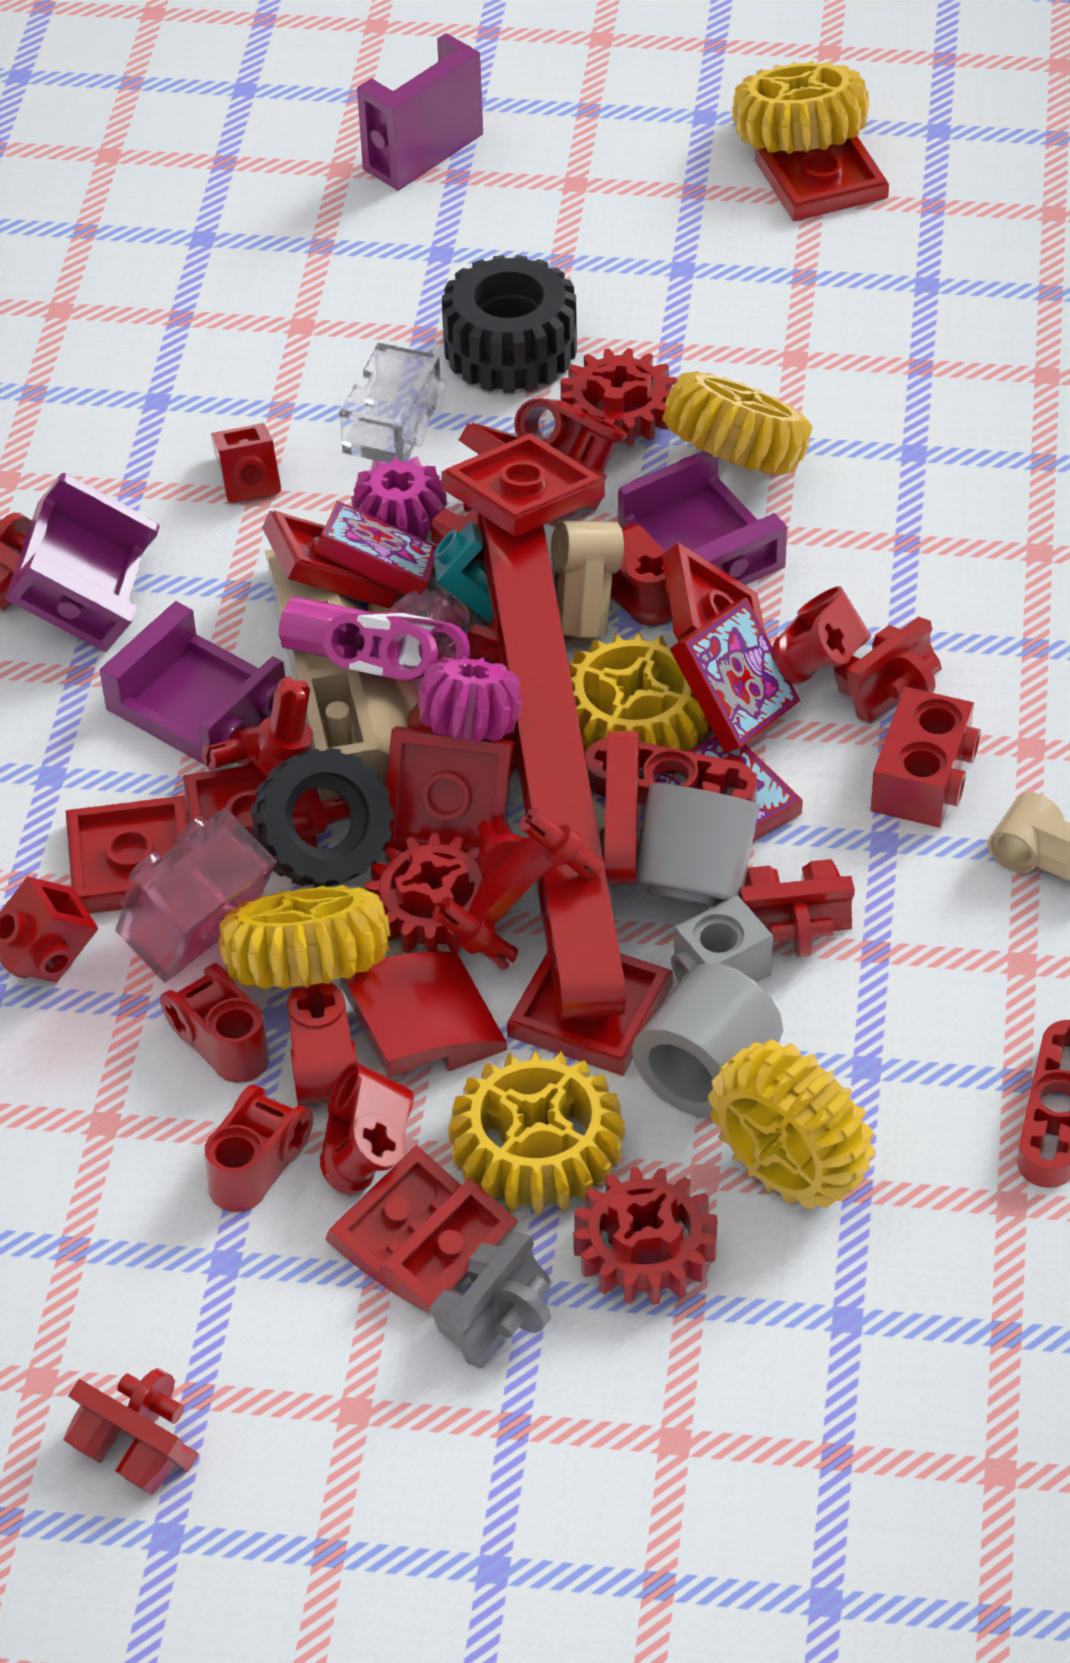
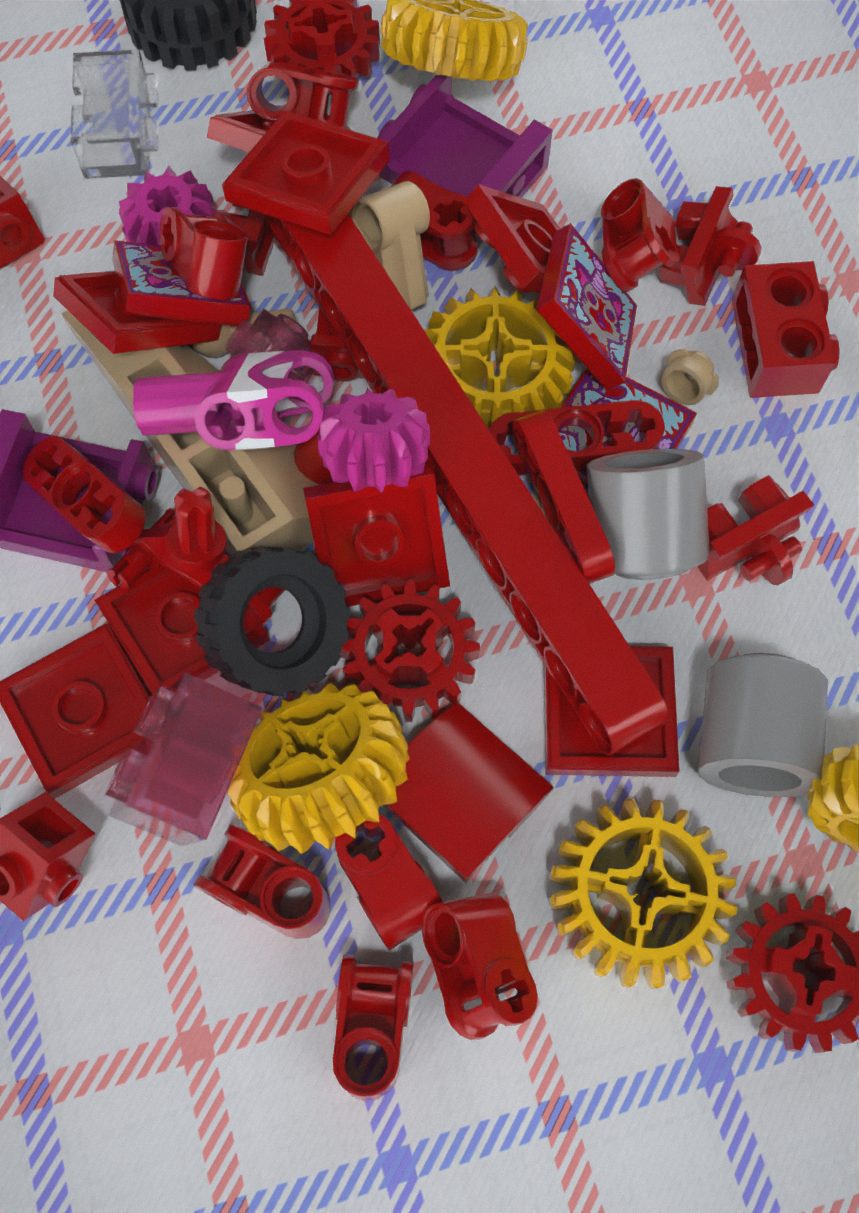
camera: 25 degrees left, 20 degrees up
red slope [325,1145,519,1313] -> none
flat silver hips [430,1231,551,1368] -> none
red axle [432,808,605,970] -> none
teal bracket [434,521,493,623] -> none
light grey brick [671,895,773,982] -> none
none -> red beam [23,436,146,553]
none -> red piece [159,207,248,300]
none -> tan plate [661,349,719,405]

